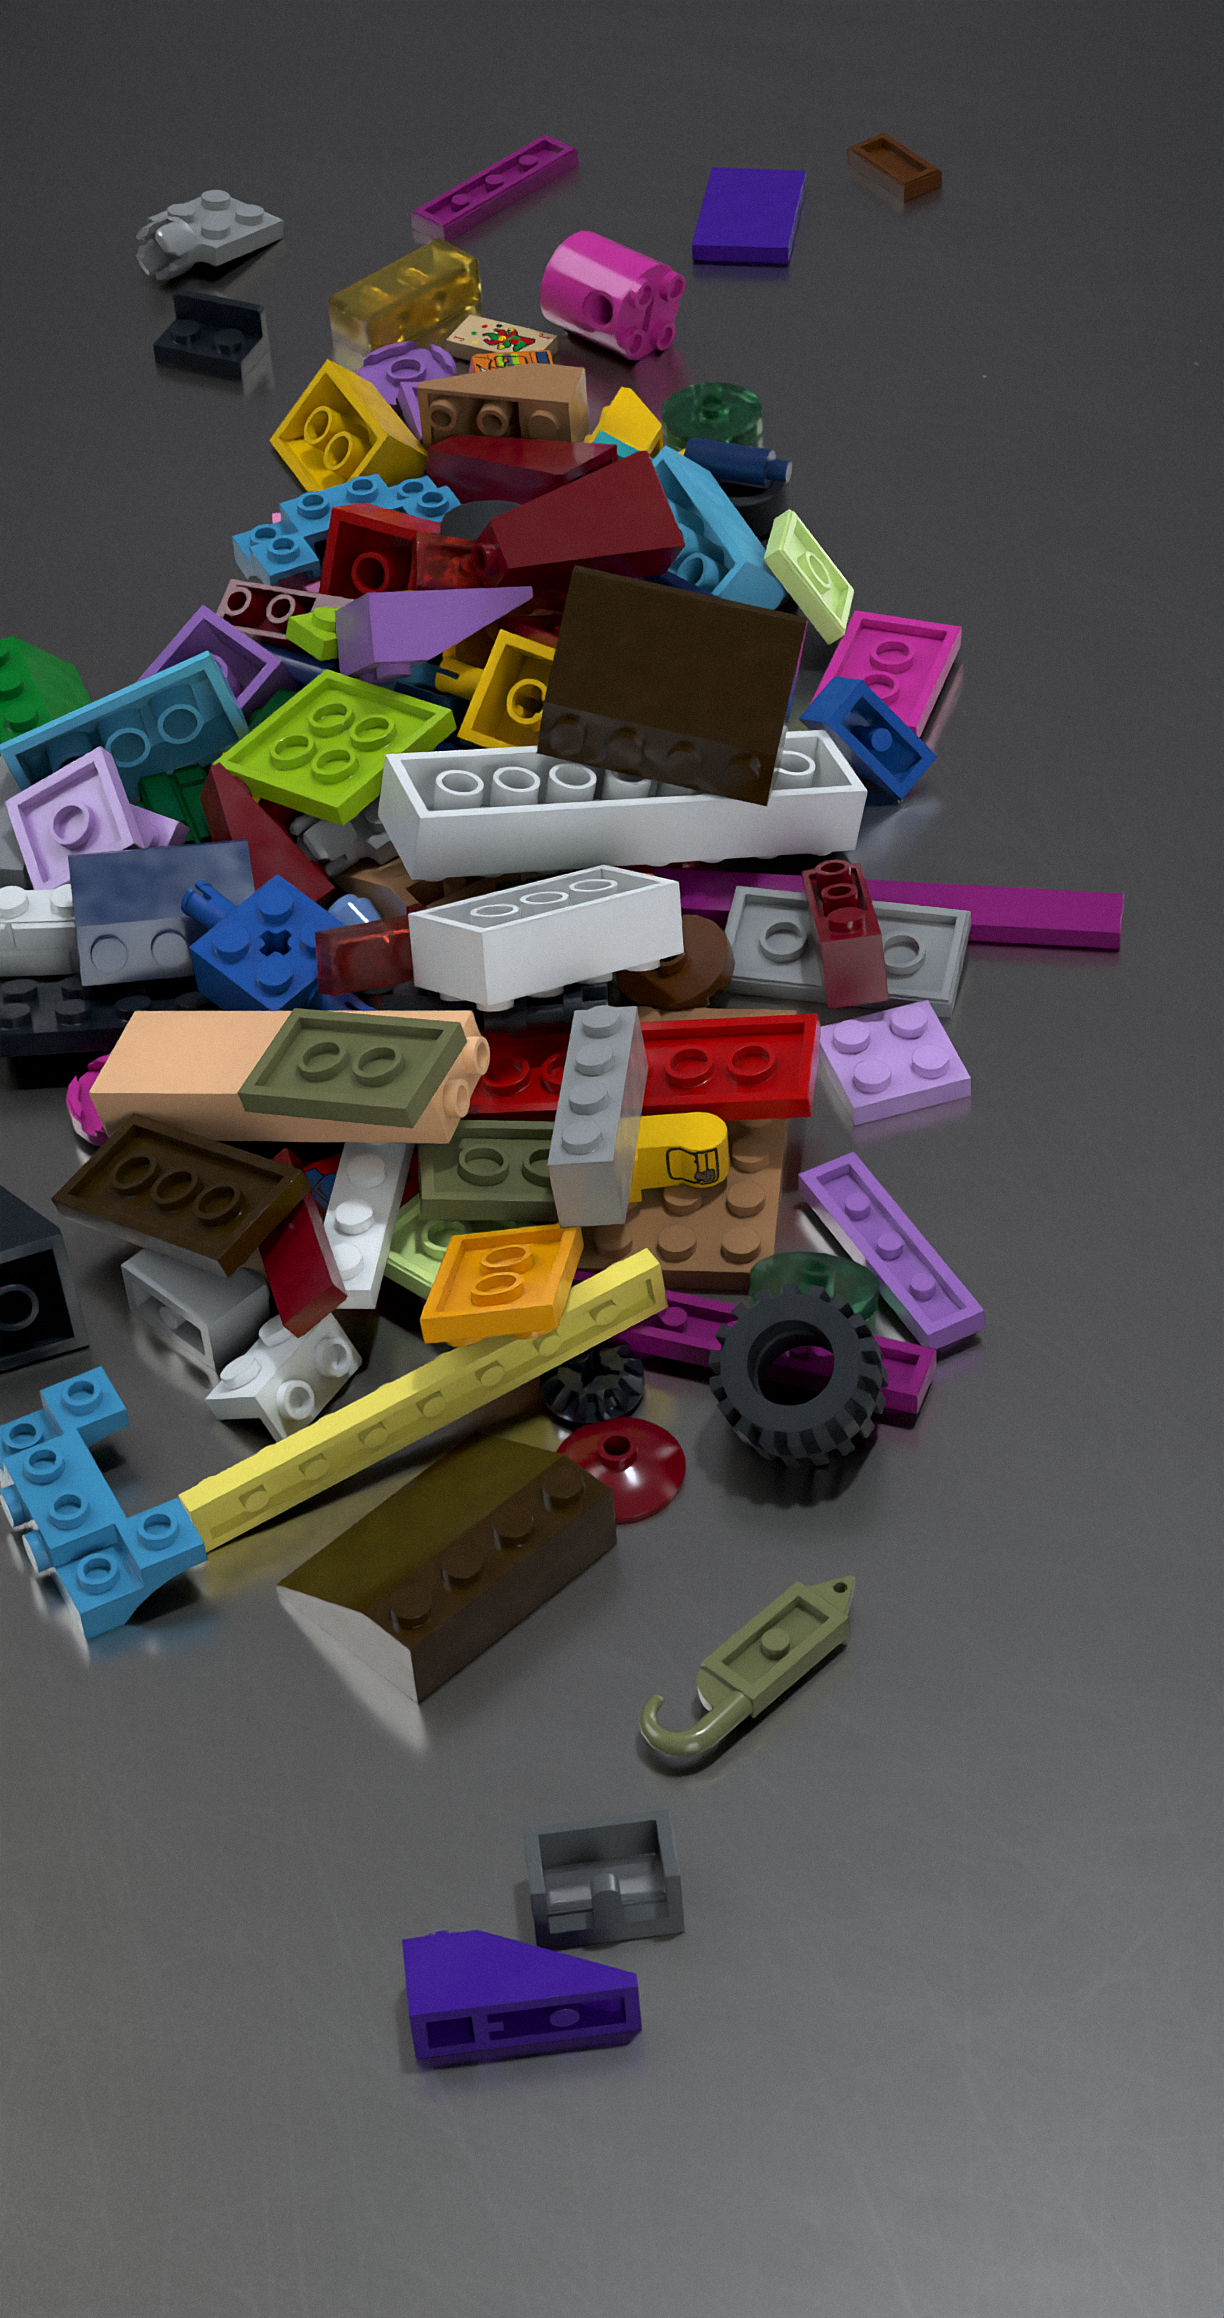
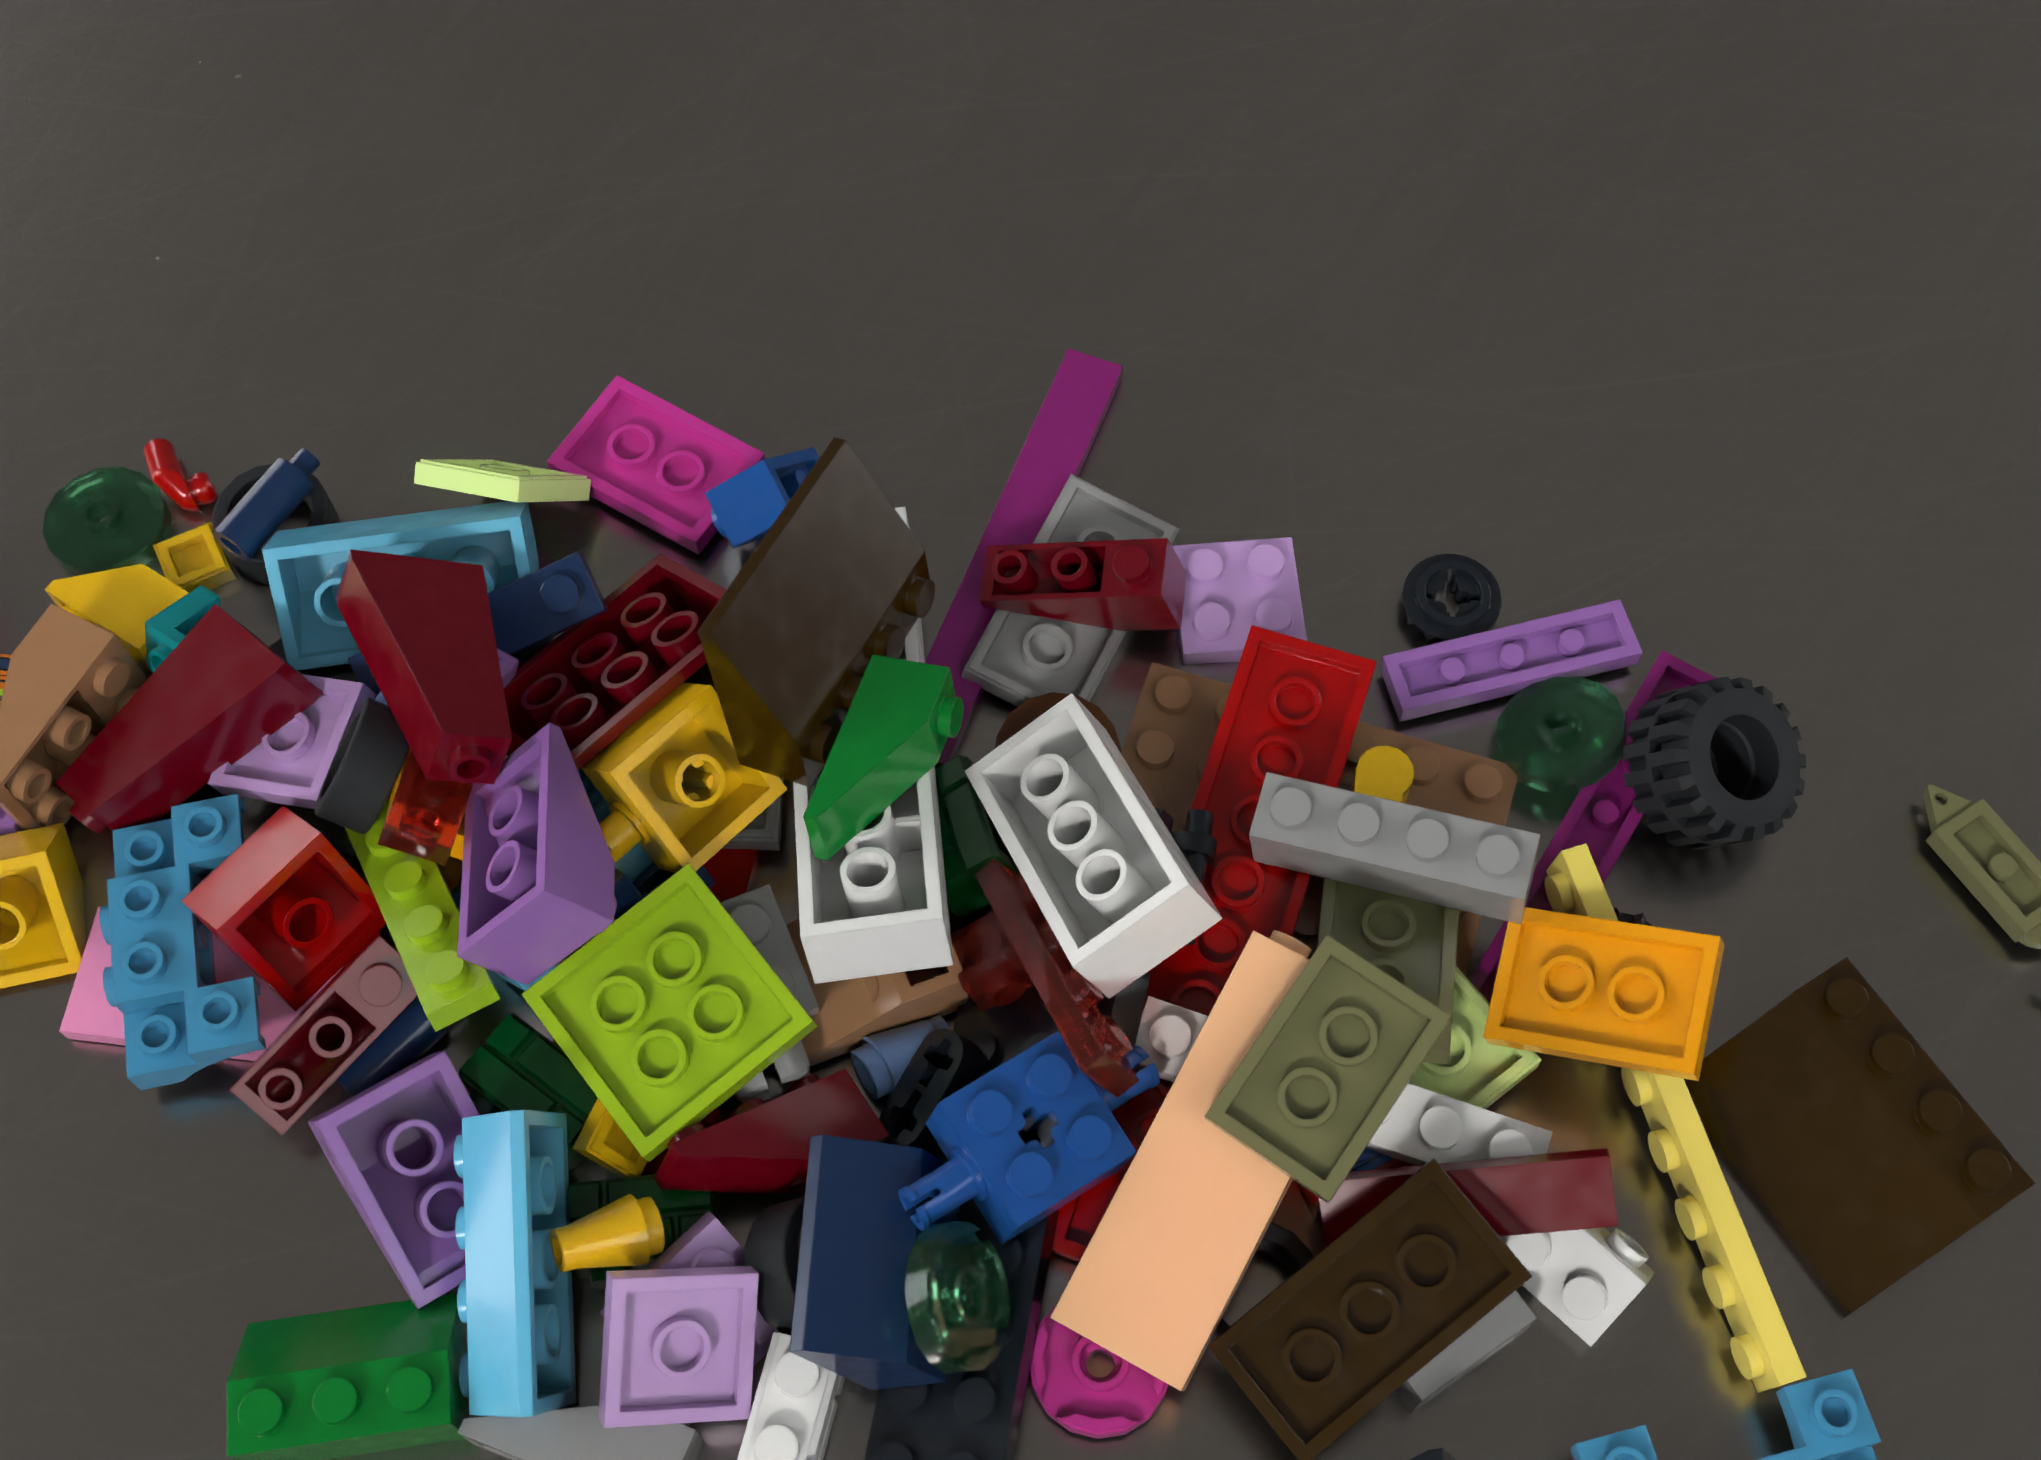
camera: 80 degrees left, 20 degrees up
dark red dish [556,1417,686,1524] -> none
none -> red arm [143,438,218,512]
none -> yellow cone [550,1194,665,1273]
none -> green slope [803,654,963,860]
none -> clear green plate [905,1221,1010,1374]
none -> black gear [1400,554,1502,641]

